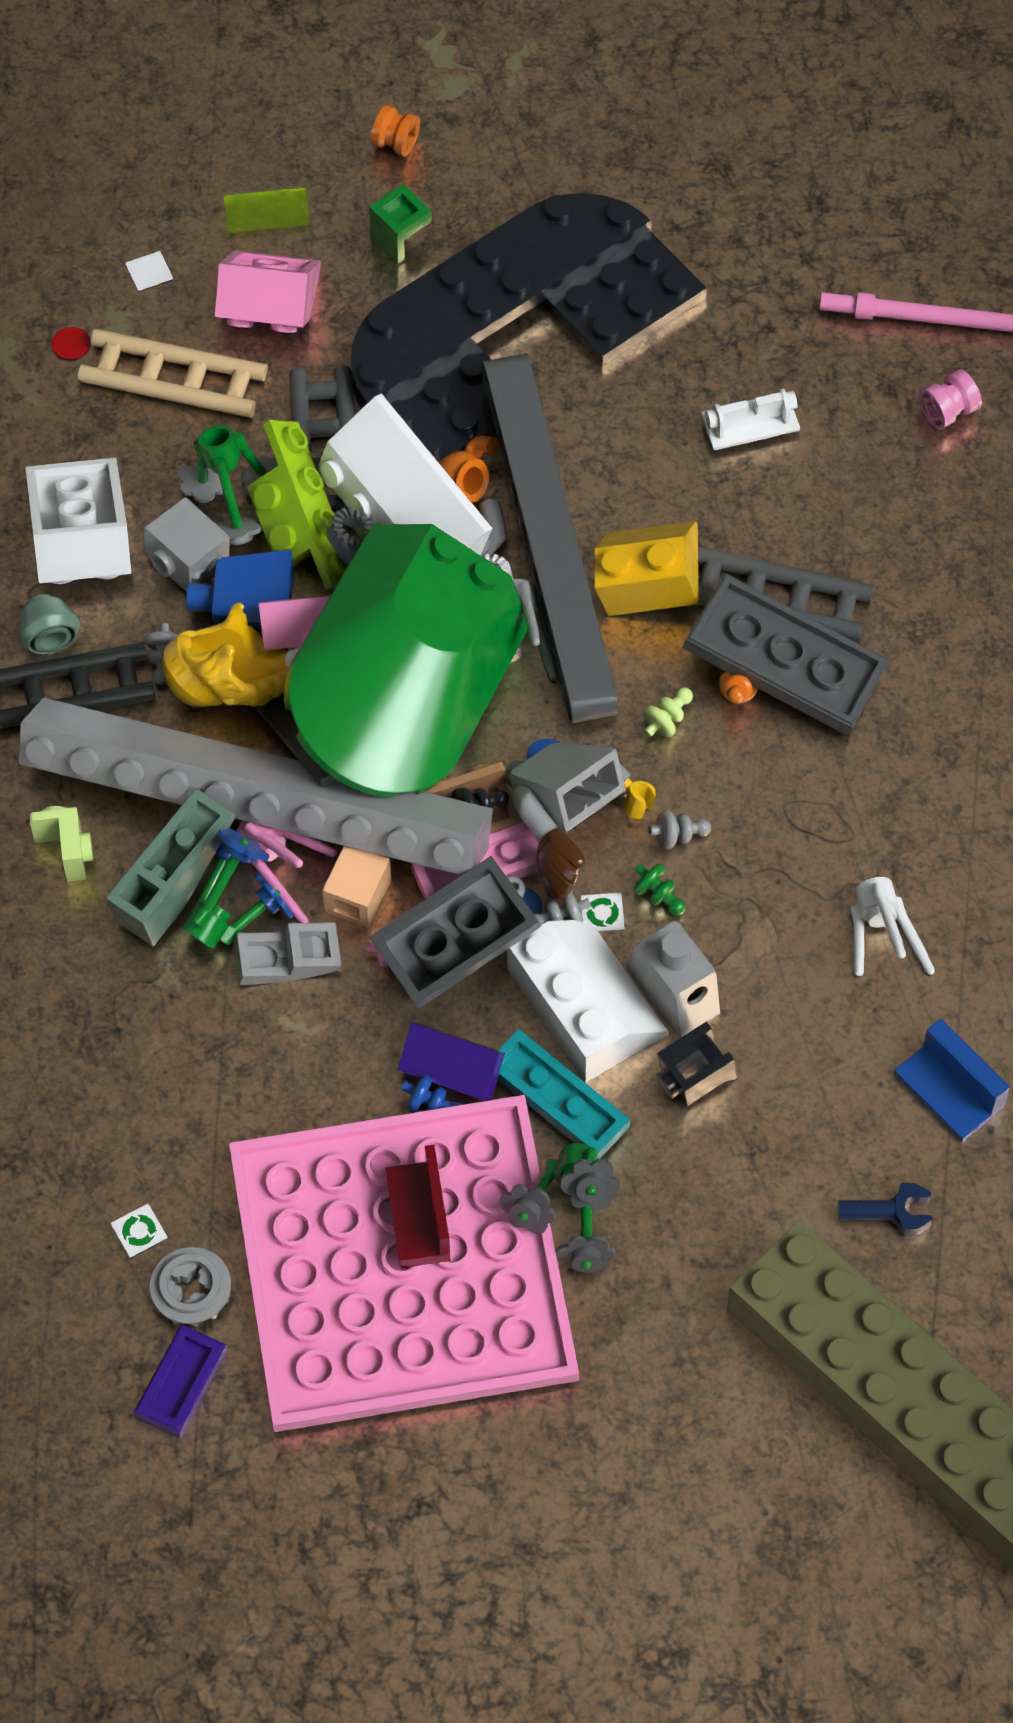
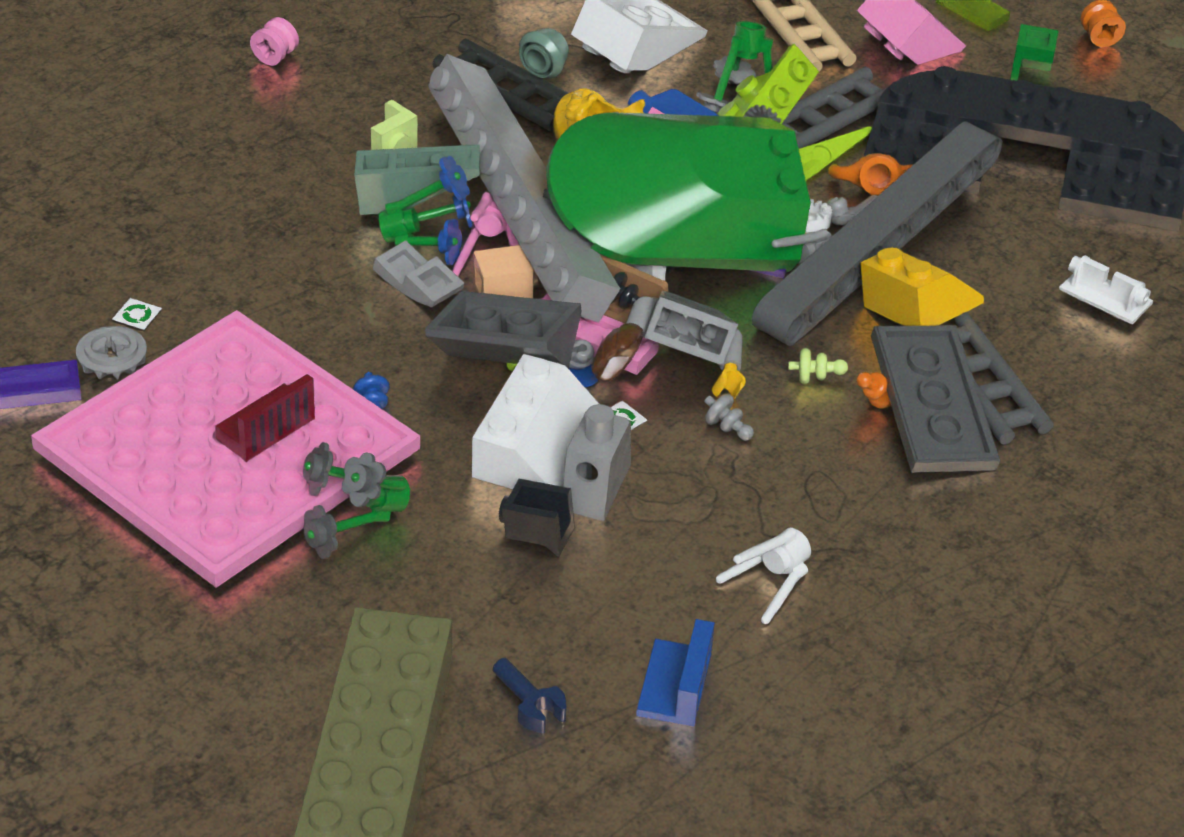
camera: 50 degrees right, 20 degrees down
light grey head [144,497,230,592] -> none
white slope [317,394,493,555] -> none
dark purple tile [397,1023,505,1101] -> none
teal plate [497,1029,630,1159] -> none
light grey hair [534,891,591,925] -> none
green hair [634,863,686,916] -> none

